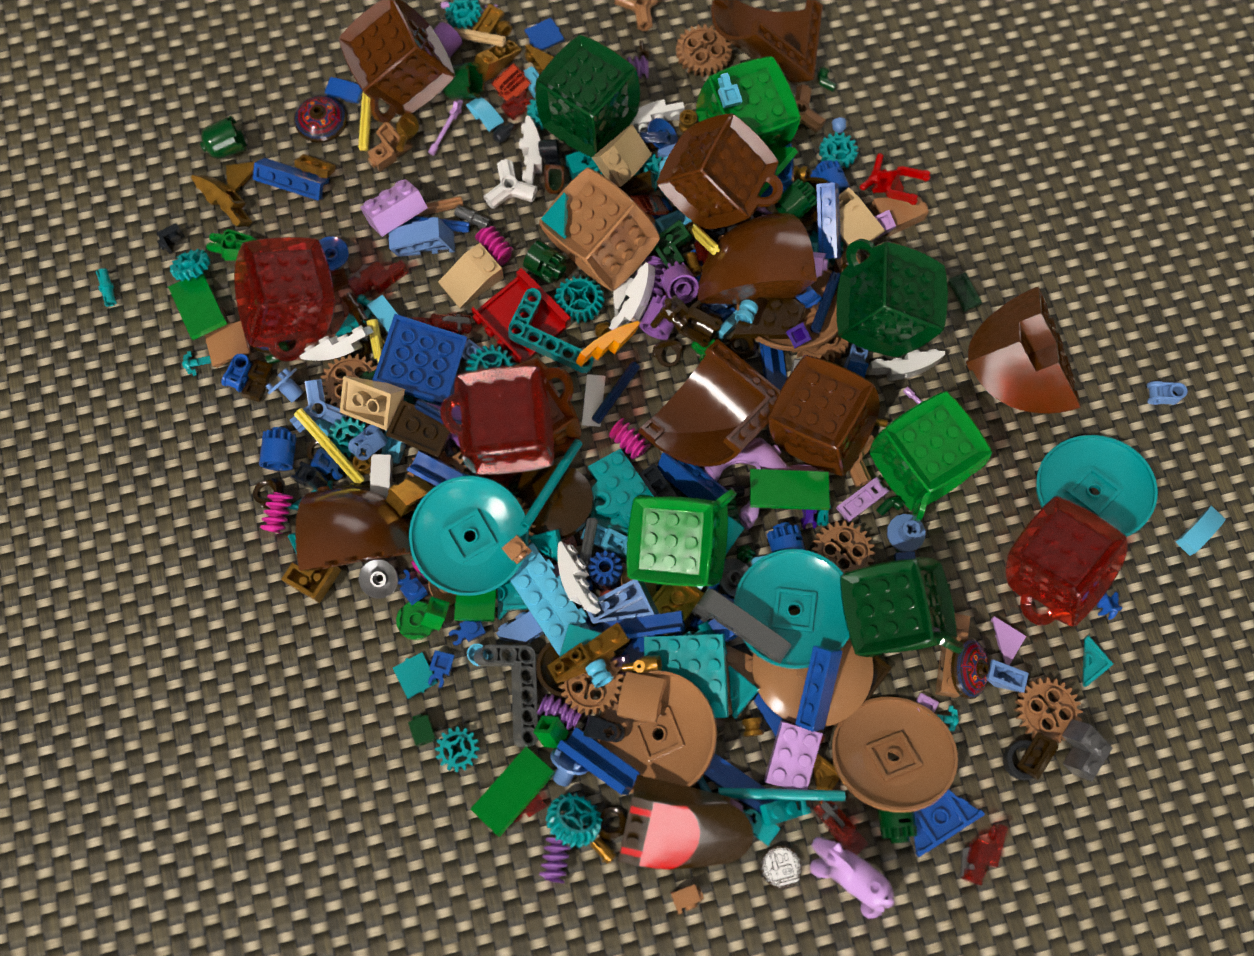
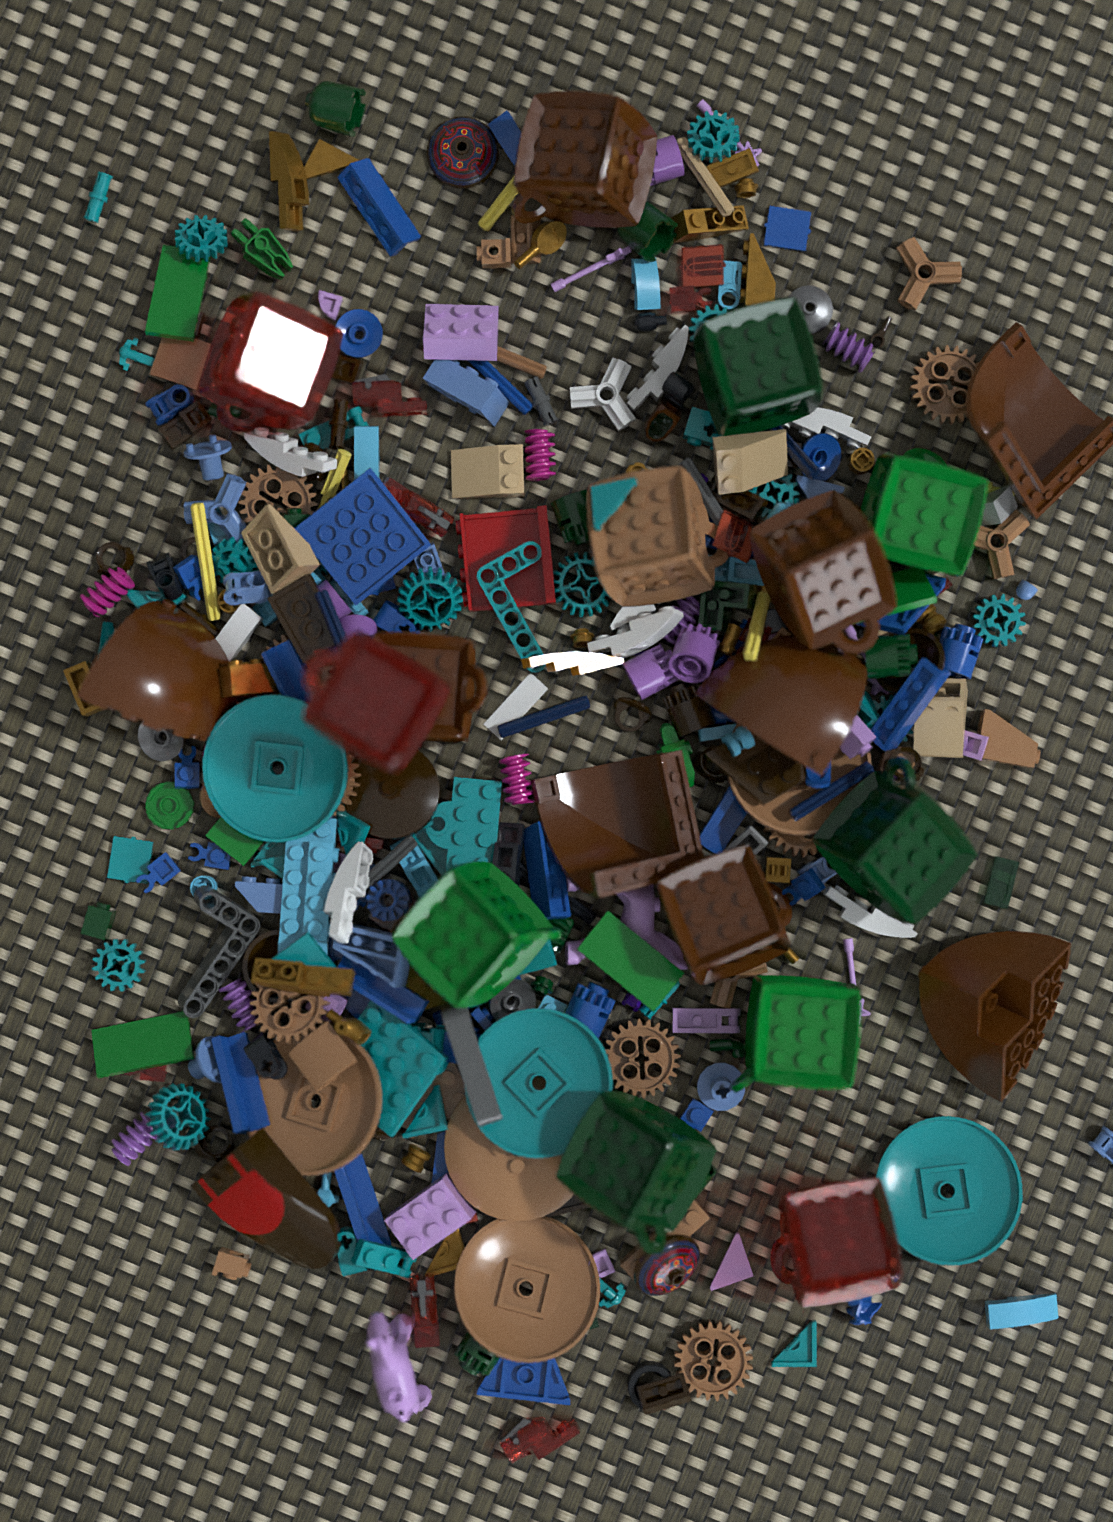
camera: 35 degrees right, 15 degrees up
black bracket [156,223,185,254] -> none
blue gear [259,427,297,471] -> none
pearl gold plate [294,154,336,178] -> none
green panel [421,596,450,631] -> none
medium nougat brick [502,535,532,564] -> none
teal piece [520,439,582,530] -> none
green brick [533,716,569,749] -> none
medium azure wheel [585,659,613,688] -> none
pearl gold pin [590,836,617,864] -> none
dark brown piece [650,295,722,348] -> none
medium azure plate [718,73,743,109] -> none
teal piece [719,788,845,801] -> none
tile [760,846,802,889] -> none
dark purple slope [786,322,812,348] -> none
blue panel [795,645,843,732] -> none
dark green arm [817,67,837,92] -> none
red piece [859,153,931,205] -> none
medium blue slope [987,660,1029,693] -> none
flat silver brick [1062,719,1113,781] -> none

